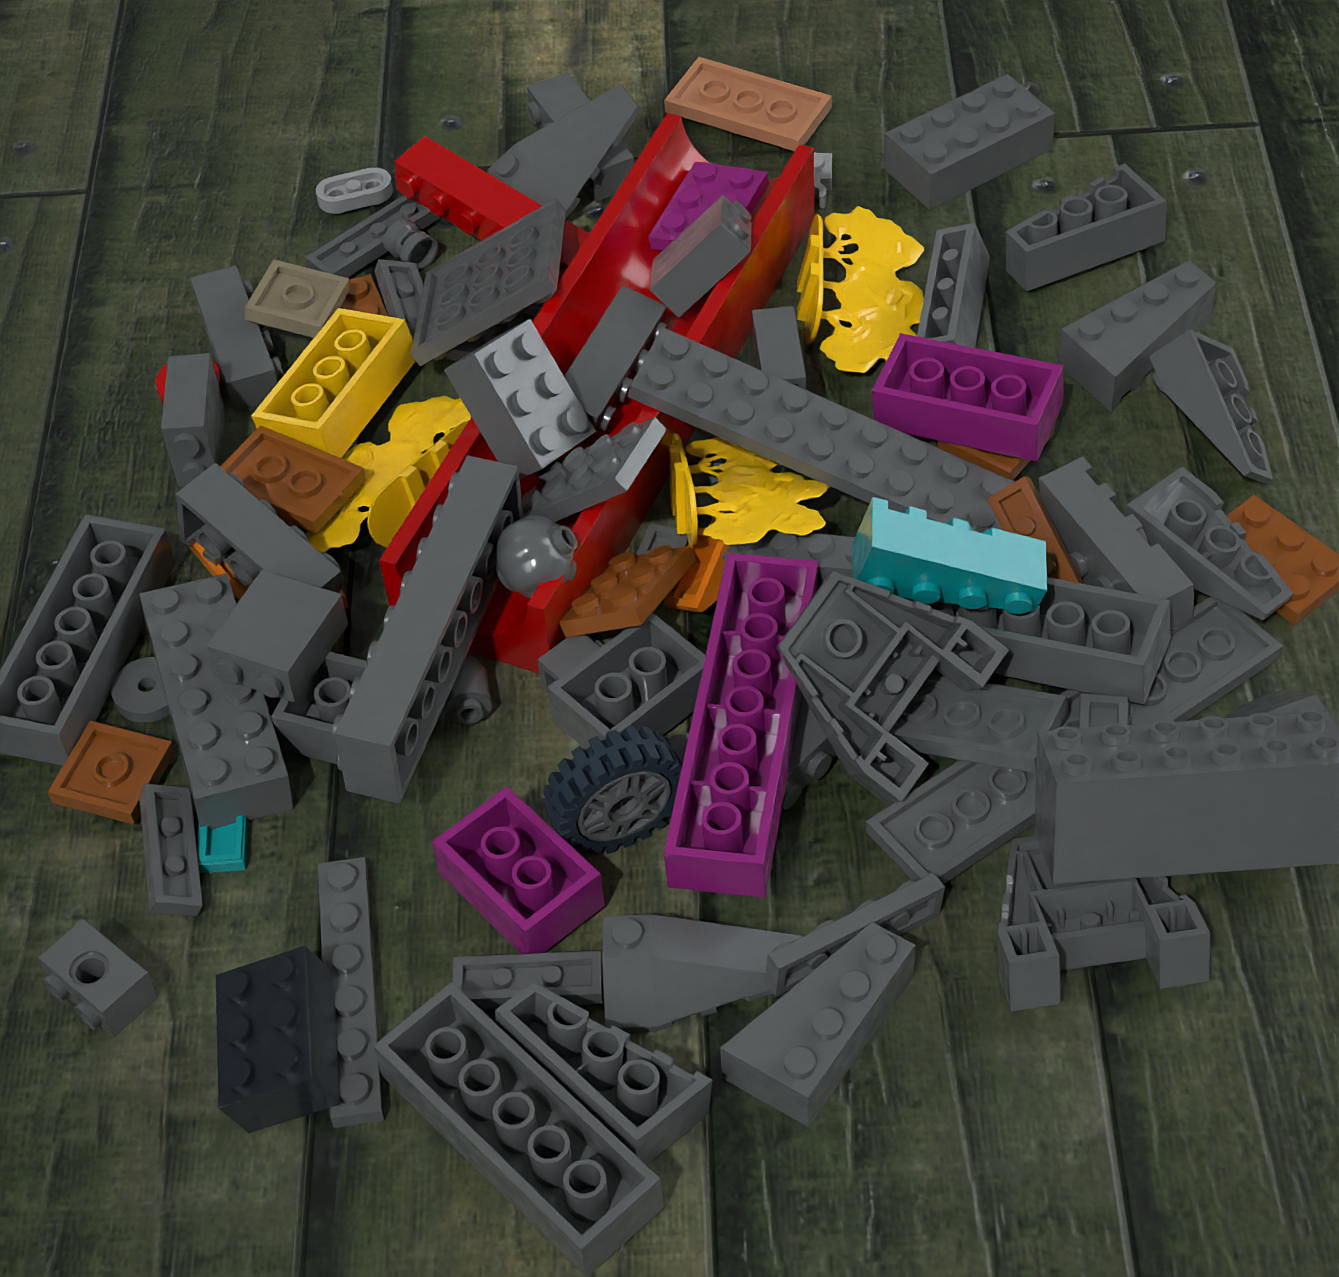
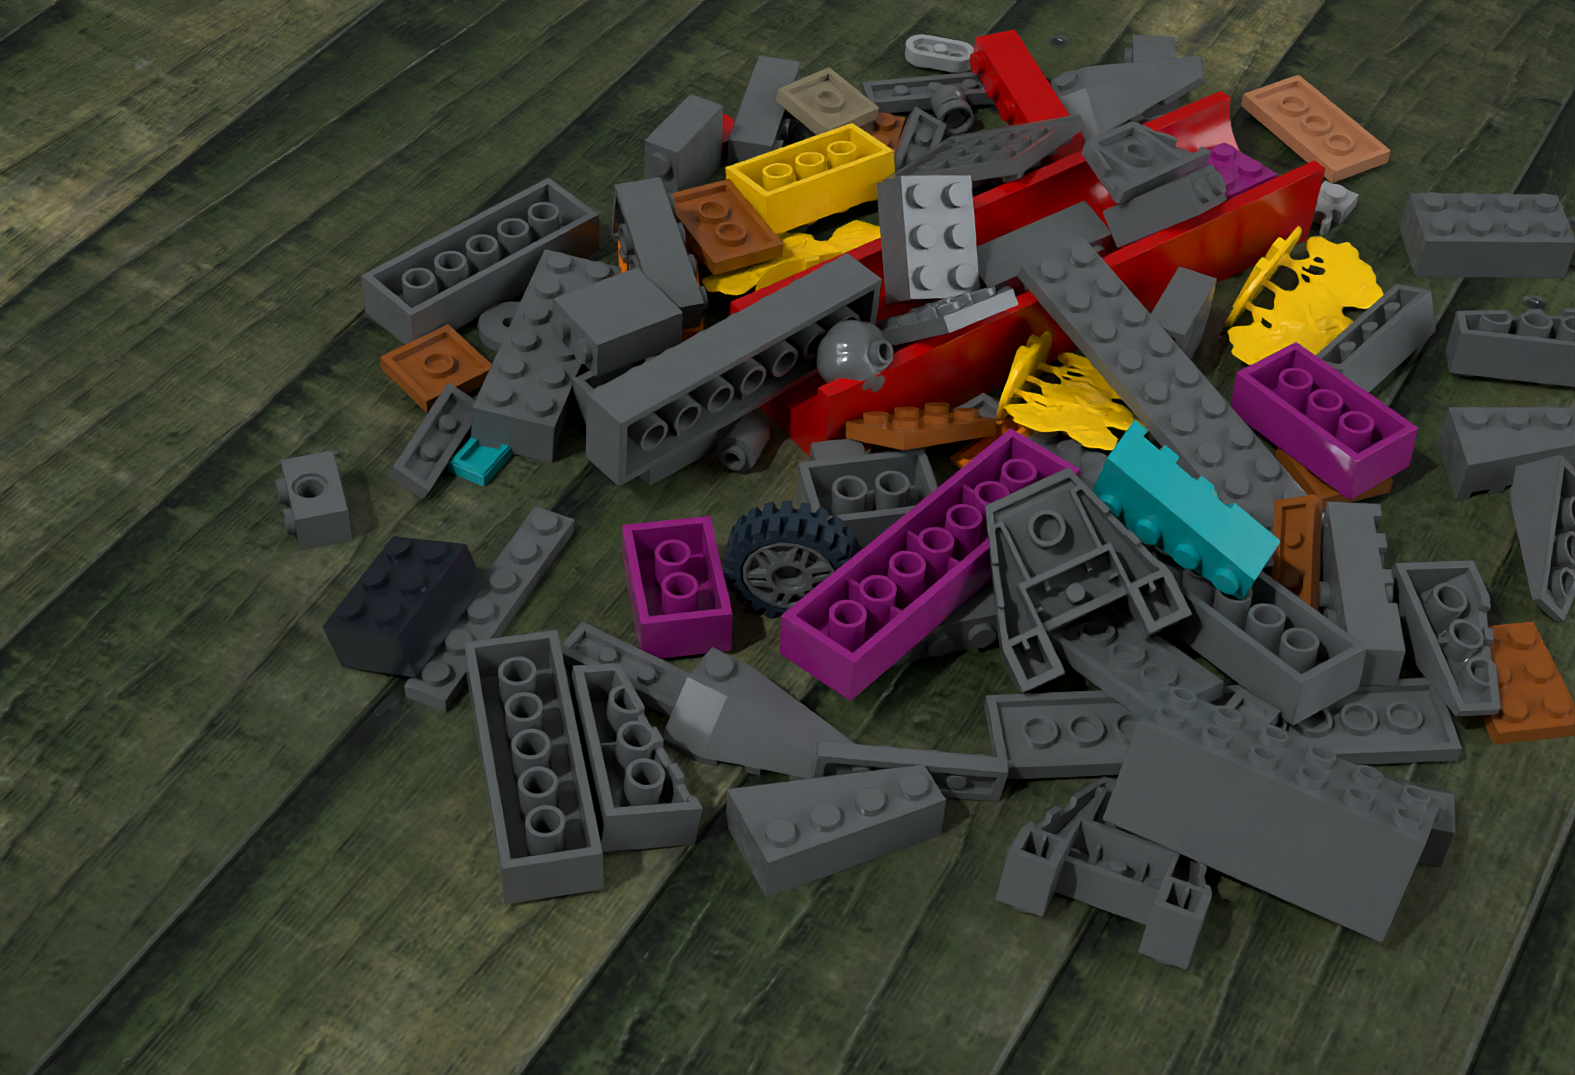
camera: 25 degrees right, 5 degrees down
none -> dark grey wing [1081,121,1211,205]

